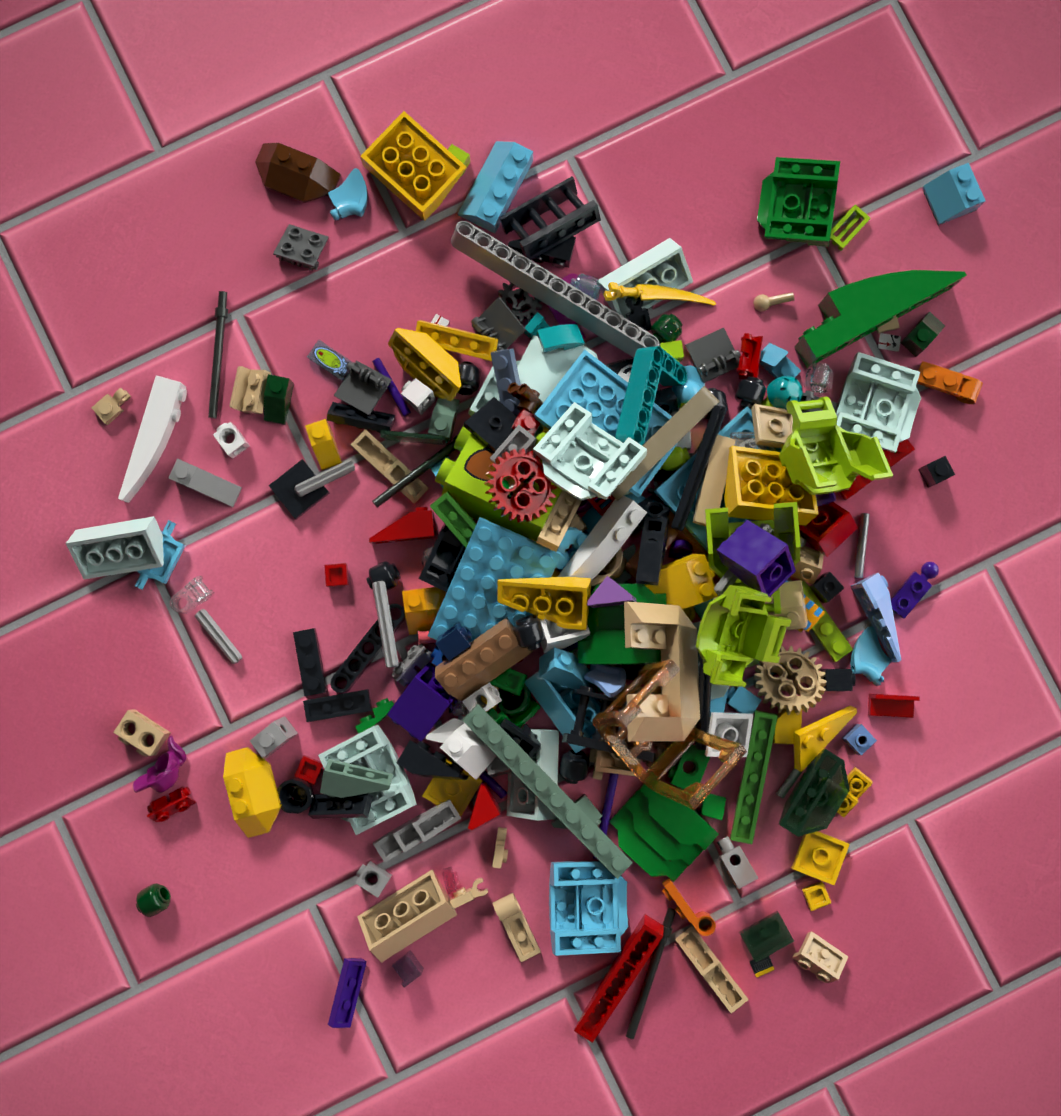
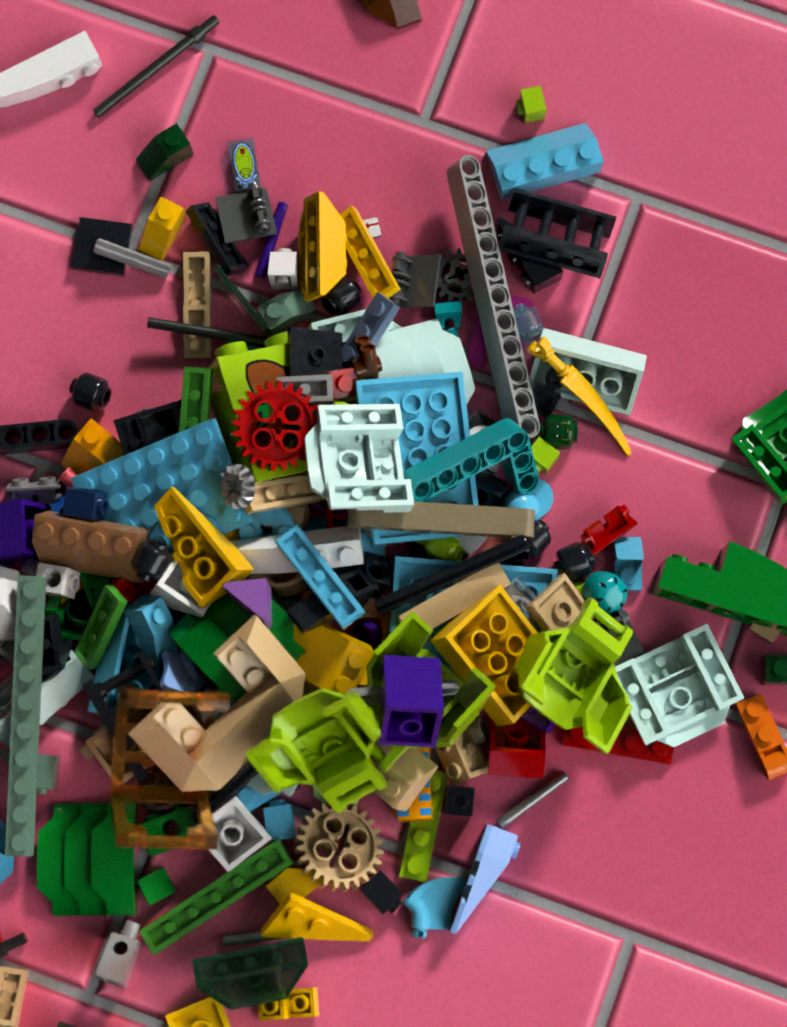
camera: 50 degrees right, 5 degrees down
tan plate [91,388,131,425] -> none
light grey slope [169,459,242,507] -> none
white brick [213,422,250,458] -> none
tan bracket [230,366,271,414] -> none
dark grey hinge [273,224,329,271] -> none
red plate [324,563,349,587] -> none
medium azure arm [328,168,368,221] -> none
yellow slope [360,111,467,221] -> none
red slope [369,507,436,544] -> none
light grey axle [372,581,399,668] -> none
teal slope [537,324,585,353] -> none
black head [559,749,590,784] -> none
dark purple bar [593,773,619,859] -> none
orange plate [662,878,716,936] -> none
dark grey hinge [685,328,741,383] -> none
tan bar [753,292,795,312] -> none
clear head [804,363,834,396] -> none
medium blue plate [842,724,877,755] -> none
red panel [868,693,920,718] -> none
white sticker [878,333,901,351] -> none
dark purple plate [891,562,939,619] -> none
black brick [919,455,955,488] -> none
none -> bright green plate [74,585,128,669]
none -> red plate [110,579,134,604]
none -> light grey gear [218,464,255,509]
none -> medium azure tile [275,524,366,630]

